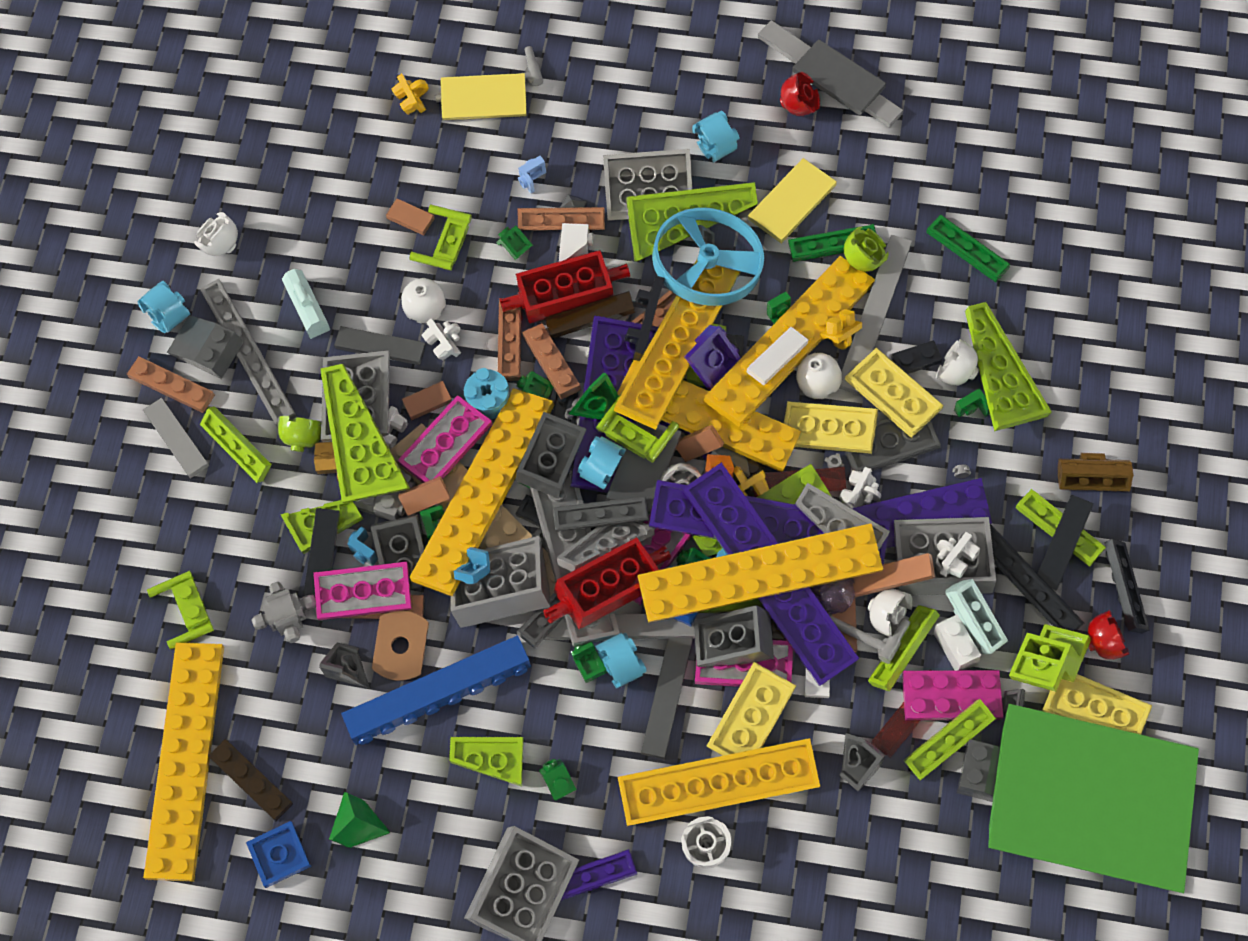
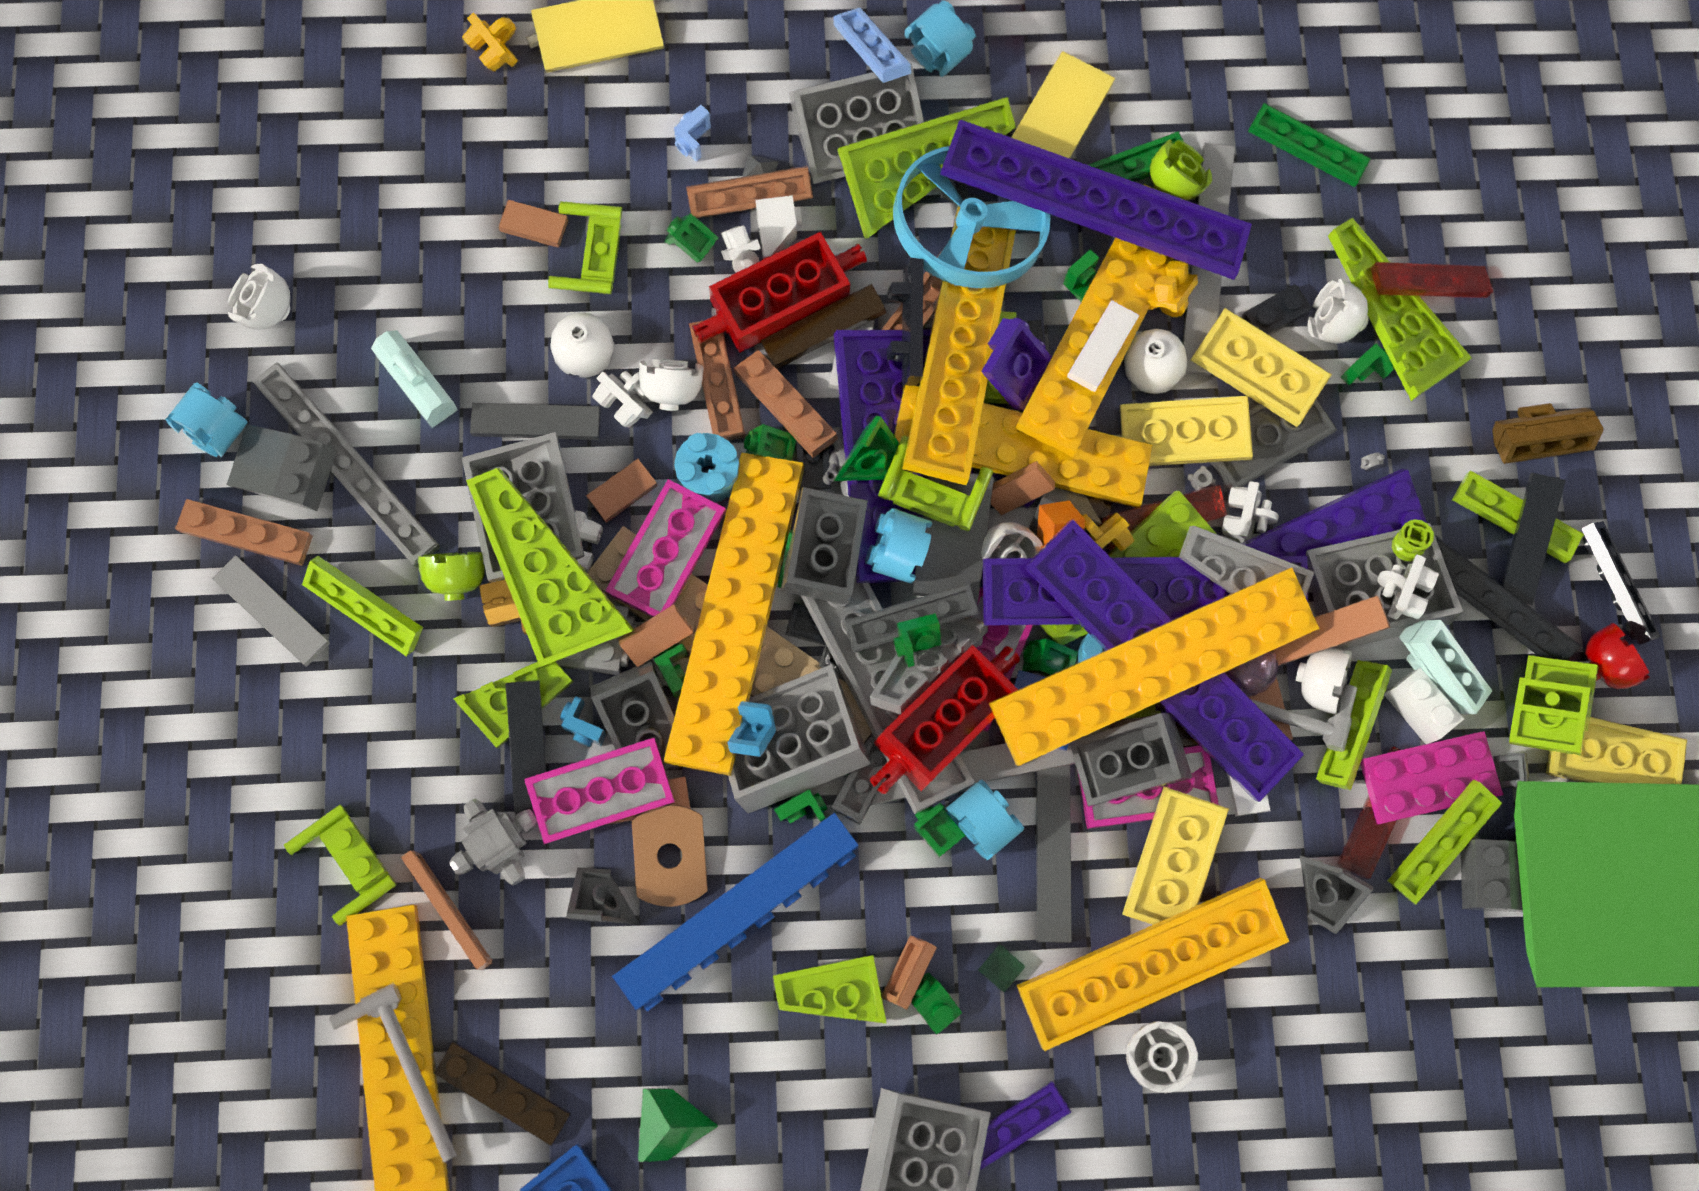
camera: 25 degrees left, 10 degrees up
none -> light grey bar [329,983,457,1162]
none -> nougat tile [401,850,493,970]
none -> white cylinder [639,359,703,411]
none -> white hips [721,225,761,273]
none -> green bracket [774,789,828,824]
none -> light blue tile [833,8,911,83]
none -> nougat tile [882,936,937,1010]
none -> green bracket [894,613,942,668]
none -> dark purple plate [940,119,1252,280]
none -> clear green tile [977,944,1026,993]
none -> clear red tile [1371,262,1493,298]
none -> lime wheel [1392,519,1434,562]

